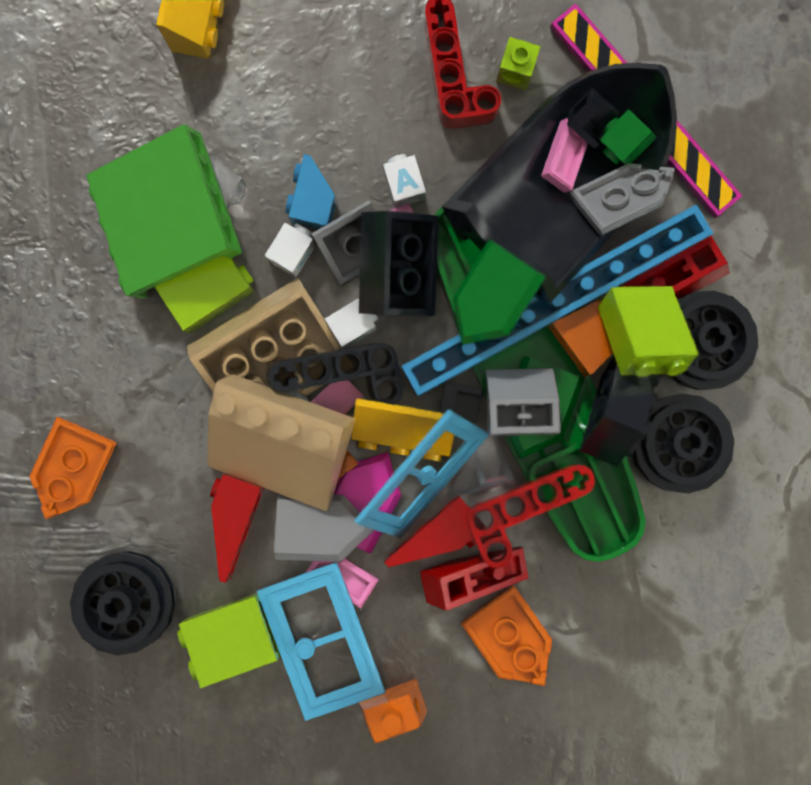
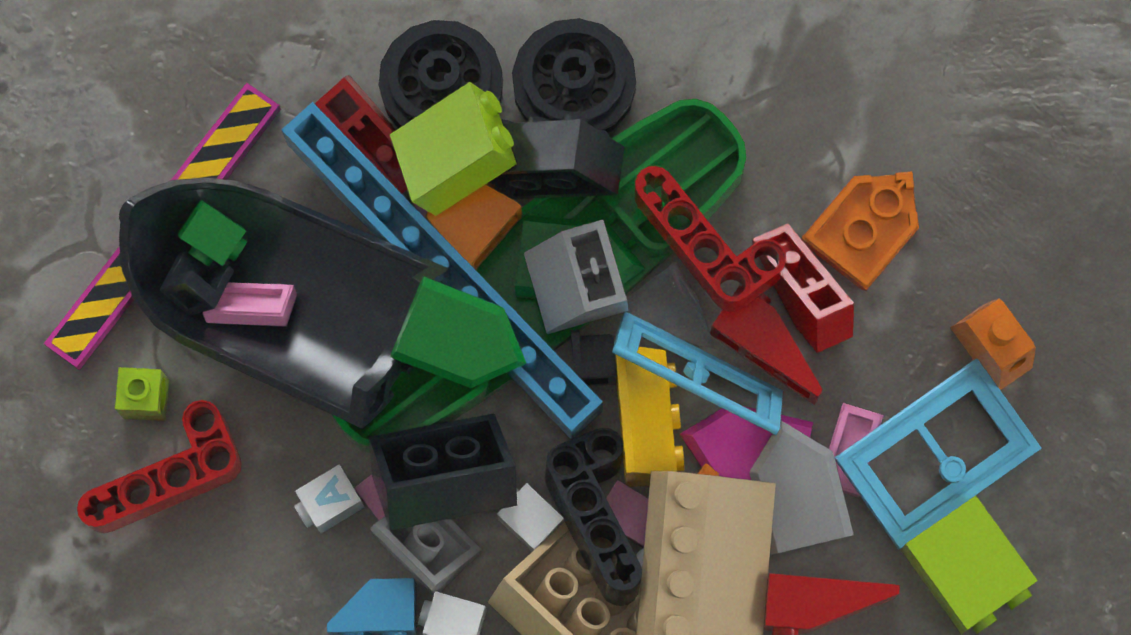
camera: 100 degrees left, 10 degrees down
light grey tile [570,163,675,235] -> none

